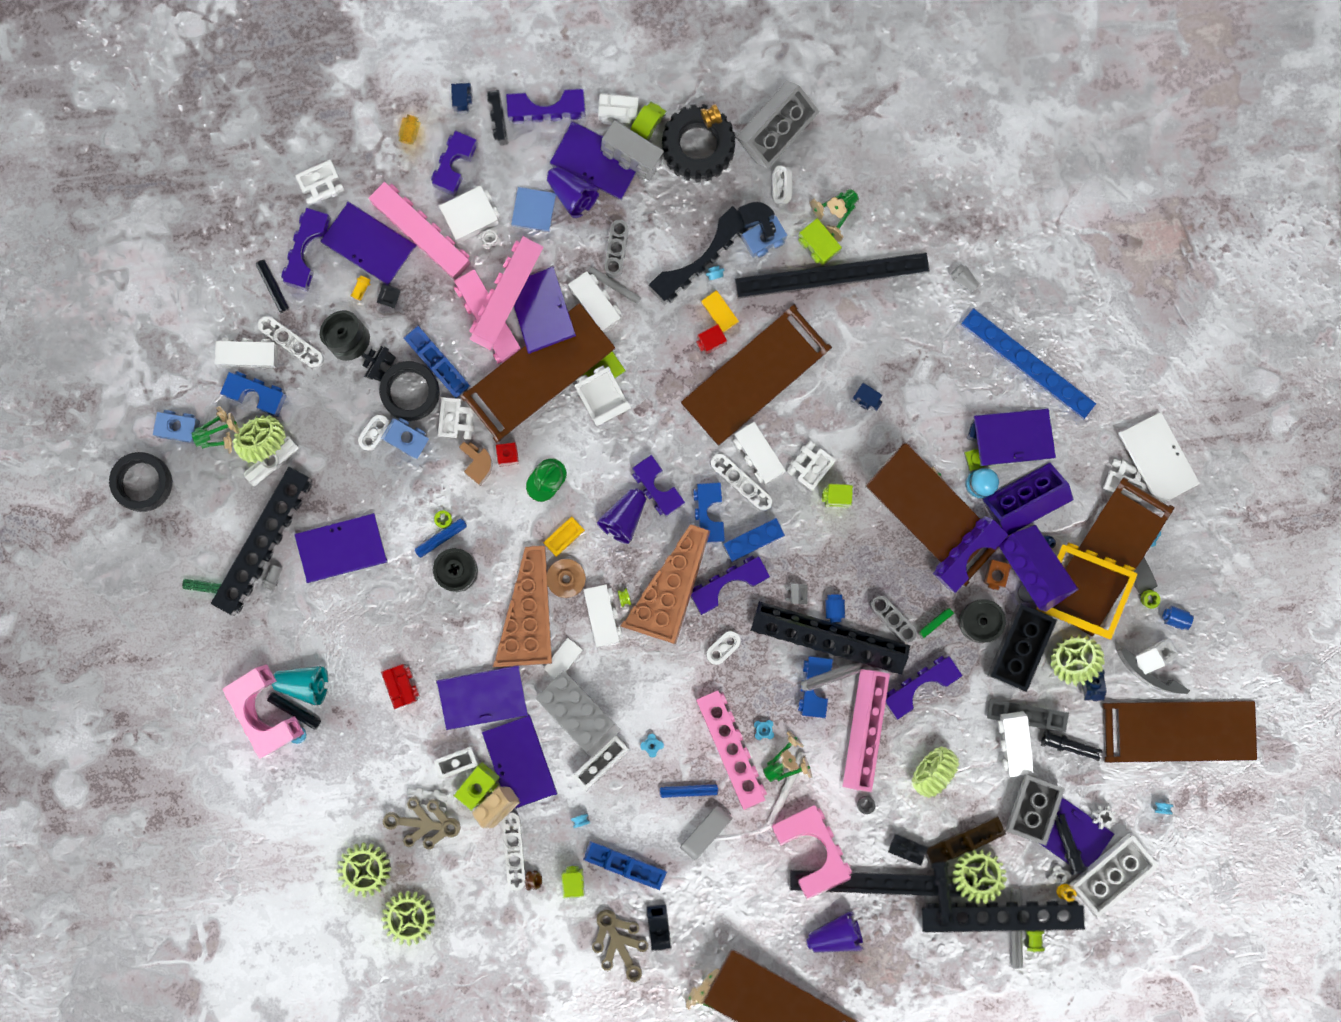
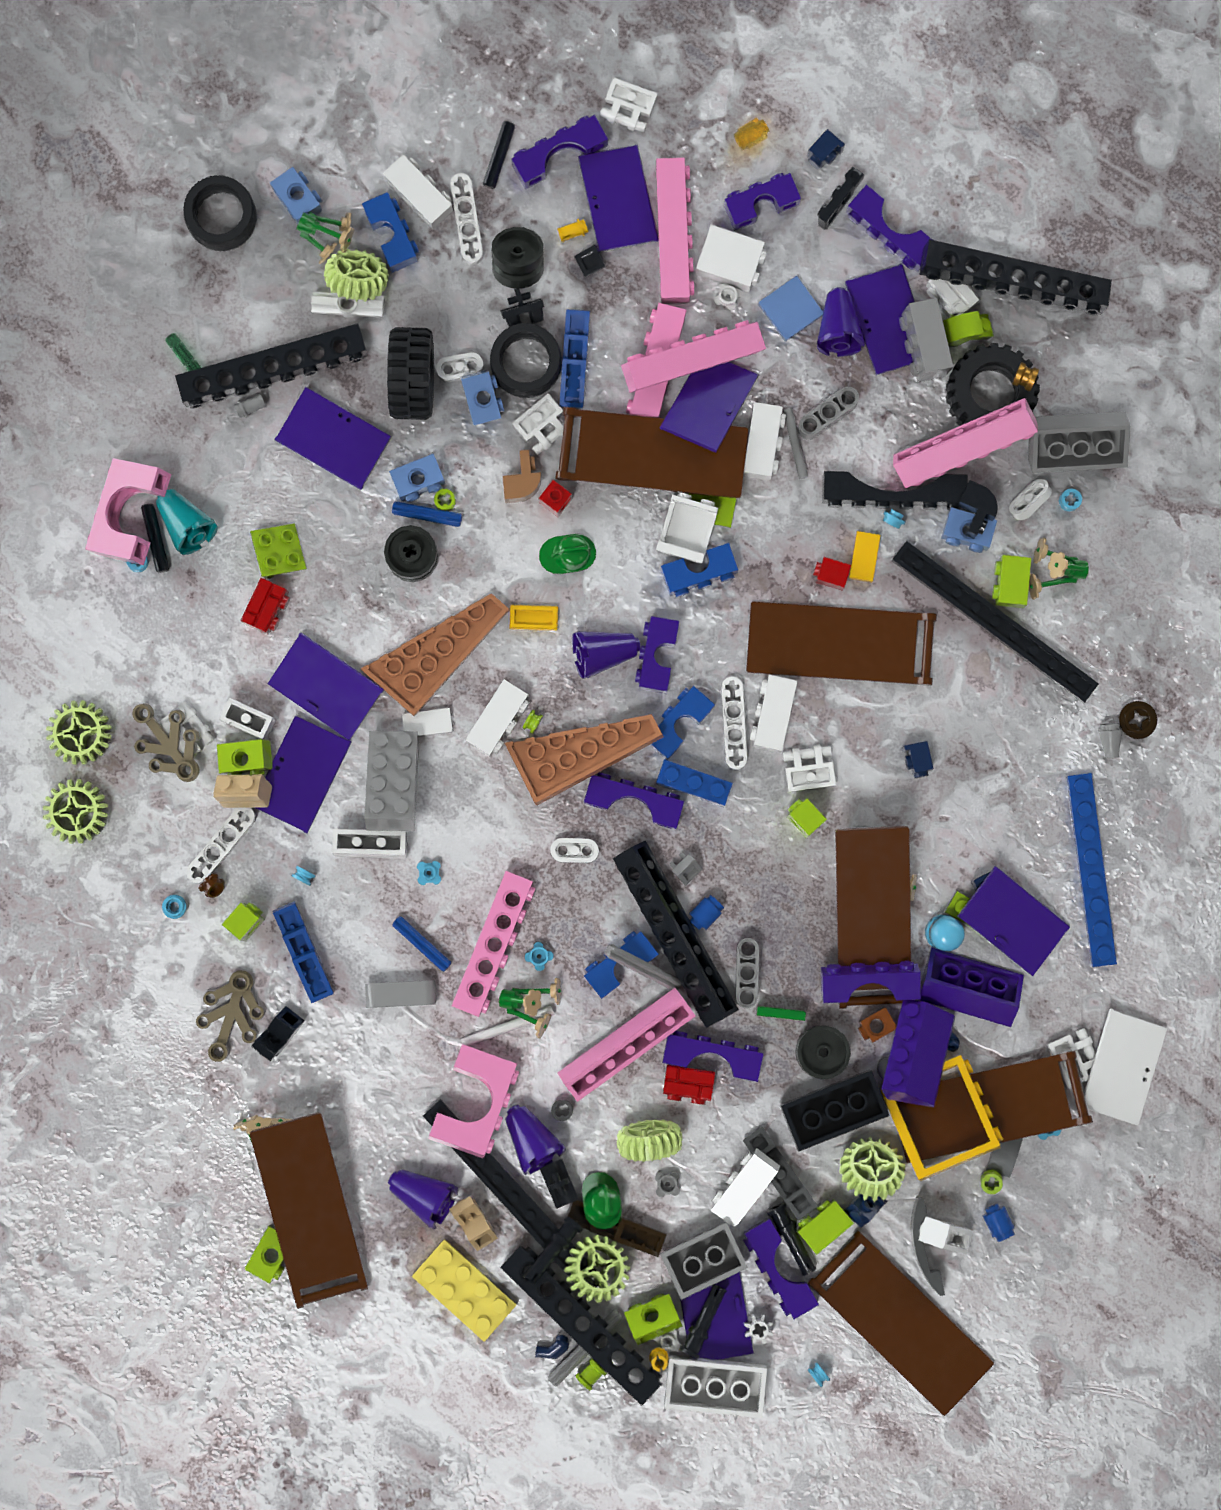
camera: 50 degrees right, 0 degrees up
medium nougat dish [547,559,586,598] -> none
none -> medium azure plate [162,895,187,919]
none -> lime hinge [250,523,306,579]
none -> black tyre [387,327,434,420]
none -> medium blue brick [389,453,445,502]
none -> light yellow plate [412,1239,517,1342]
none -> tan brick [449,1196,498,1251]
none -> dark purple cone [505,1105,566,1175]
none -> dark blue arm [535,1335,569,1359]
none -> green piece [582,1172,622,1229]
none -> lime brick [624,1294,683,1345]
none -> light grey plate [655,1172,680,1197]
none -> blue arch [661,543,738,598]
none -> red brick [663,1065,715,1105]
none -> dark purple arch [742,1217,819,1319]
none -> lime brick [796,1199,854,1255]
none -> bright pink brick [893,398,1038,489]
none -> black brick [919,239,1112,315]
none -> medium azure bush [1059,488,1082,512]
none -> dark brown gear [1118,701,1157,739]

